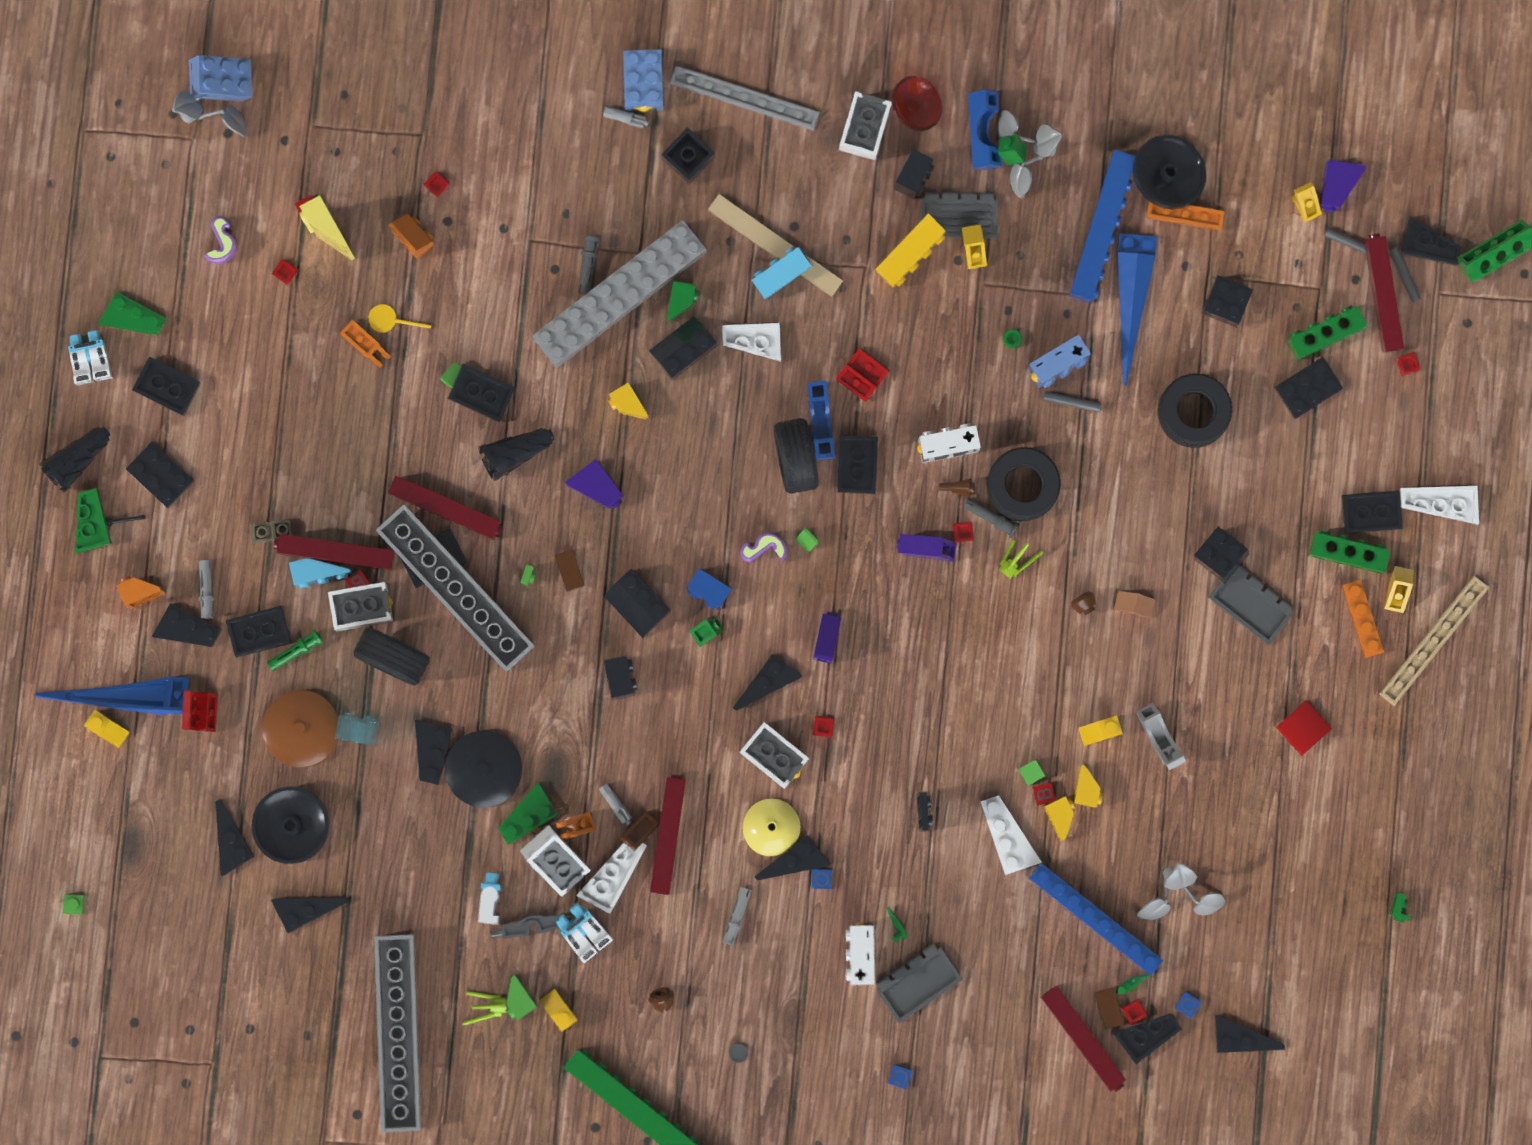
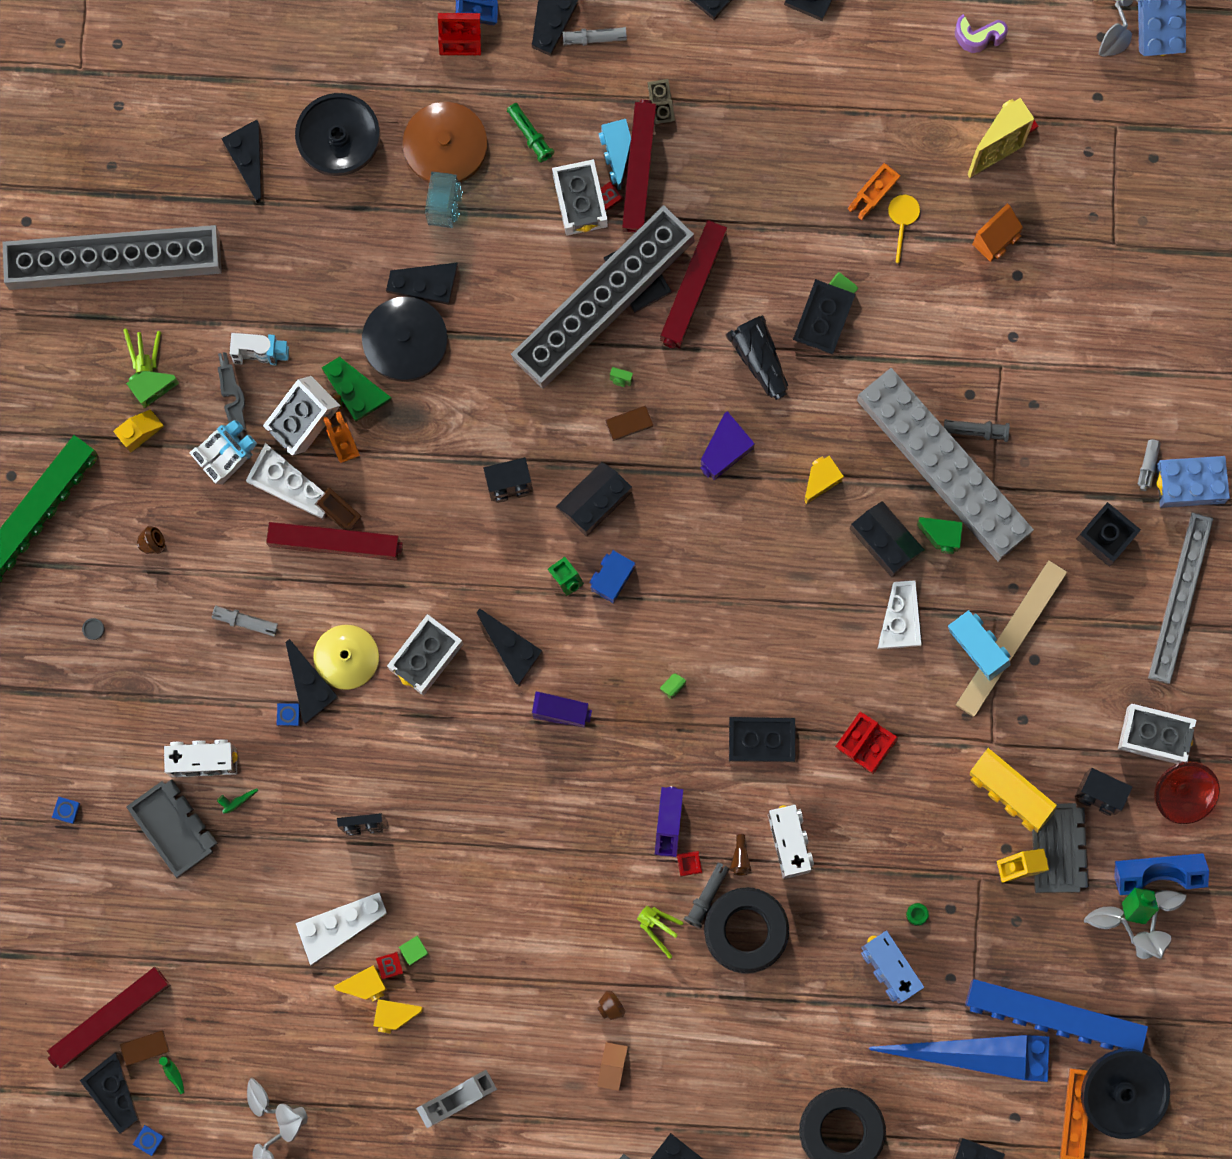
camera: 95 degrees right, 5 degrees down
black wing [215,799,254,876] -> none
black tile [226,606,292,658] -> none
red tile [272,258,299,286] -> none
black tyre [353,627,430,686] -> none
red tile [423,171,450,198] -> none
light grey piece [599,783,632,826] -> none
animal [740,532,787,563] -> none
black tyre [773,418,819,494] -> none
blue arch [807,381,835,461] -> none
red tile [813,716,834,738] -> none
blue brick [1028,863,1163,975] -> none
dark grey piece [1043,391,1101,413] -> none
yellow slope [1078,716,1123,746] -> none
red tile [1121,999,1148,1025] -> none

